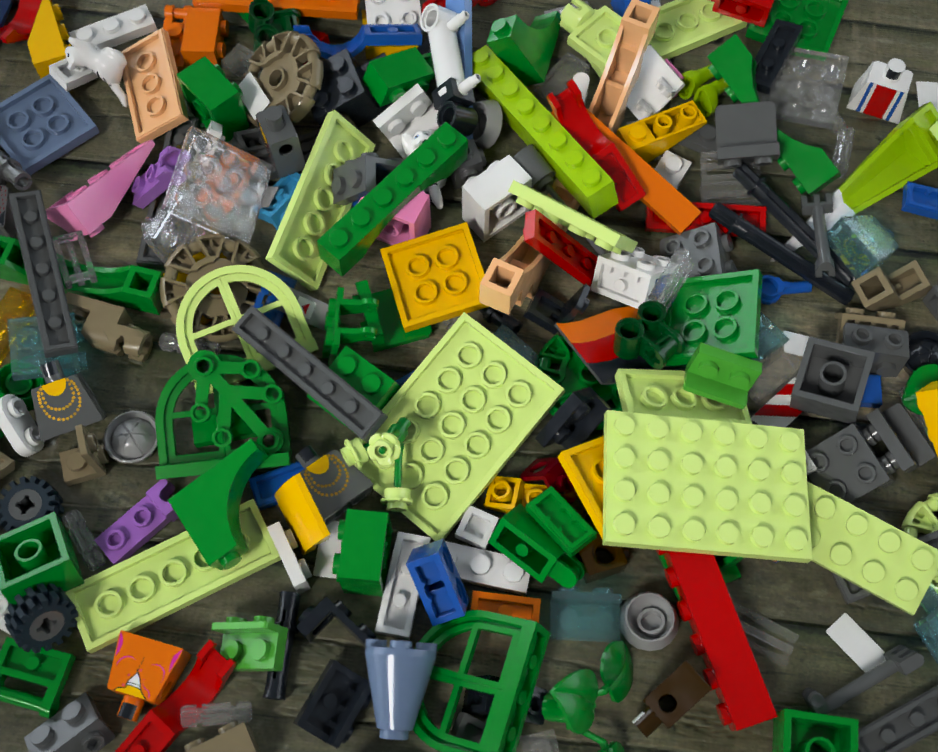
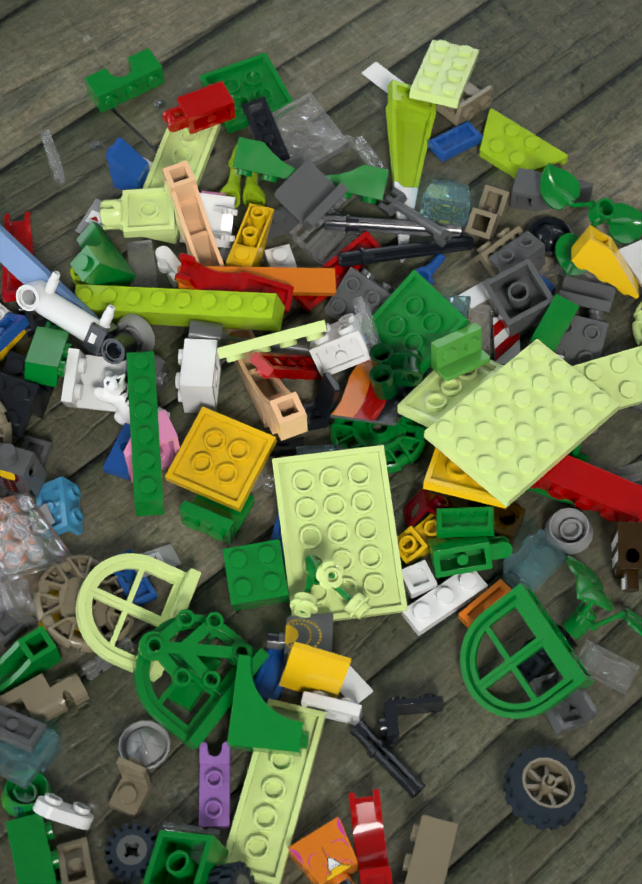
camera: 45 degrees left, 5 degrees down
dark grey torso [31,360,107,441] -> none
clear axle [180,701,252,728] -> none
bright green bracket [211,616,288,672] -> none
dark grey tile [232,305,388,442] -> none
yellowish green plate [265,110,375,291] -> none
black bracket [293,659,372,749] -> none
green plate [322,287,379,367] -> none
dark grey bracket [331,152,404,206] -> none
green brick [333,509,393,597] -> none
sand blue cone [365,639,437,740] -> none
white plate [375,531,431,640] -> none
blue brick [406,538,469,626] -> none
black bracket [535,387,612,450] -> none
white torso [846,58,913,124] -> none
none -> green tile [530,294,579,352]

